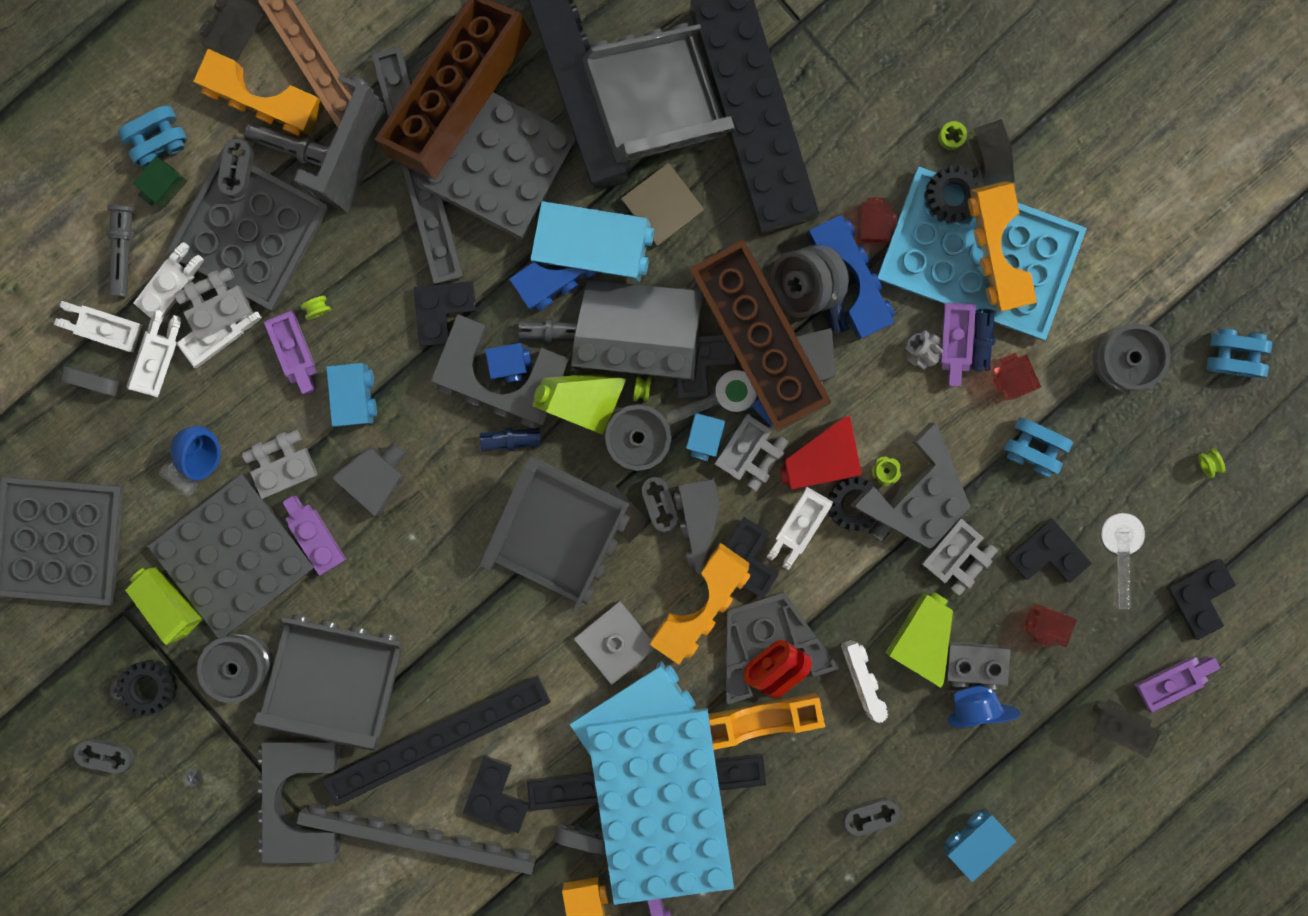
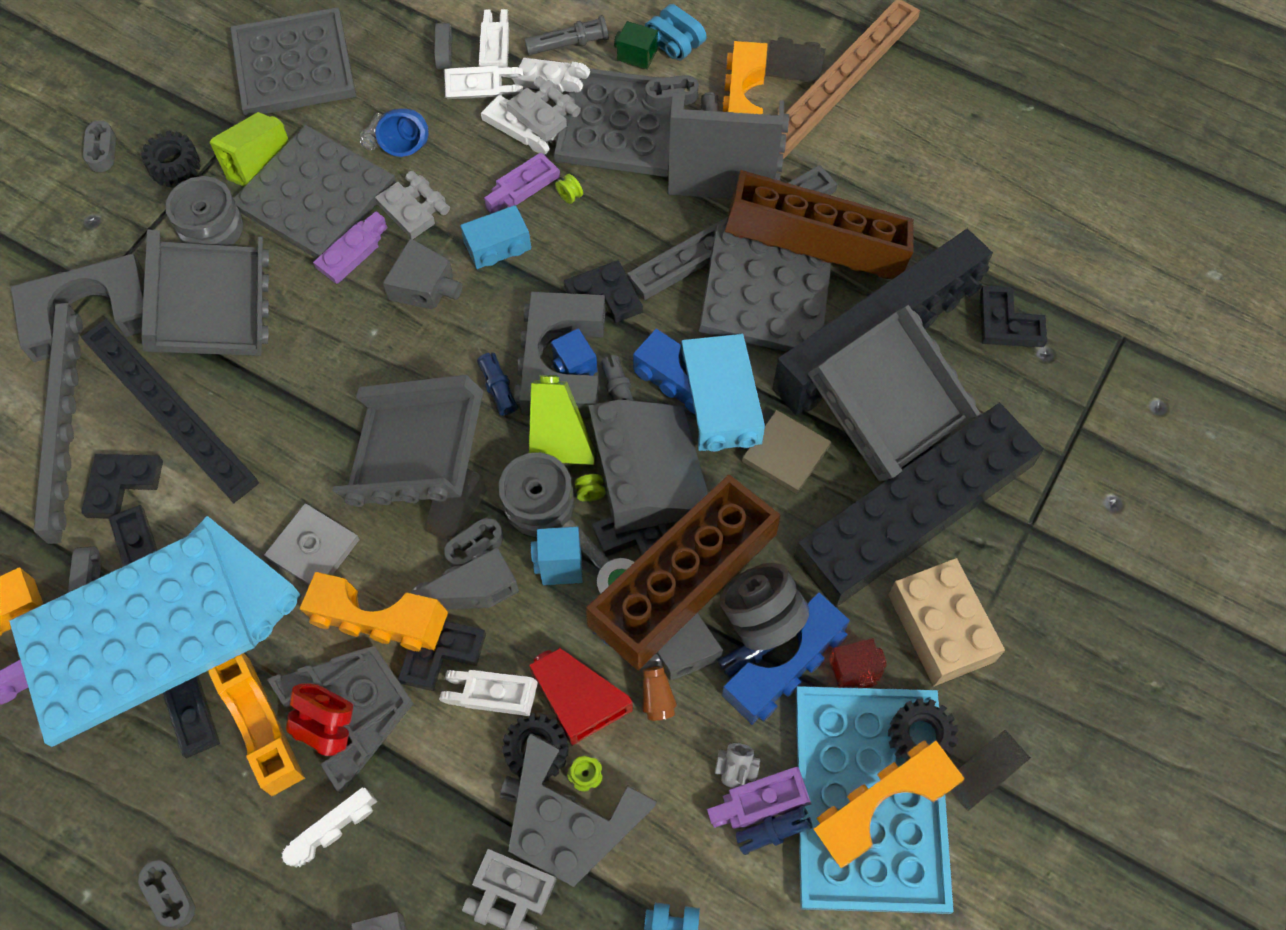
camera: 75 degrees right, 25 degrees down
light grey plate [715,414,789,492] -> none
lime slope [885,592,953,688] -> none
lime bush [938,121,967,151] -> none
clear red brick [993,352,1041,400] -> none
none -> dark orange cone [643,666,677,721]
none -> tan brick [888,558,1005,687]

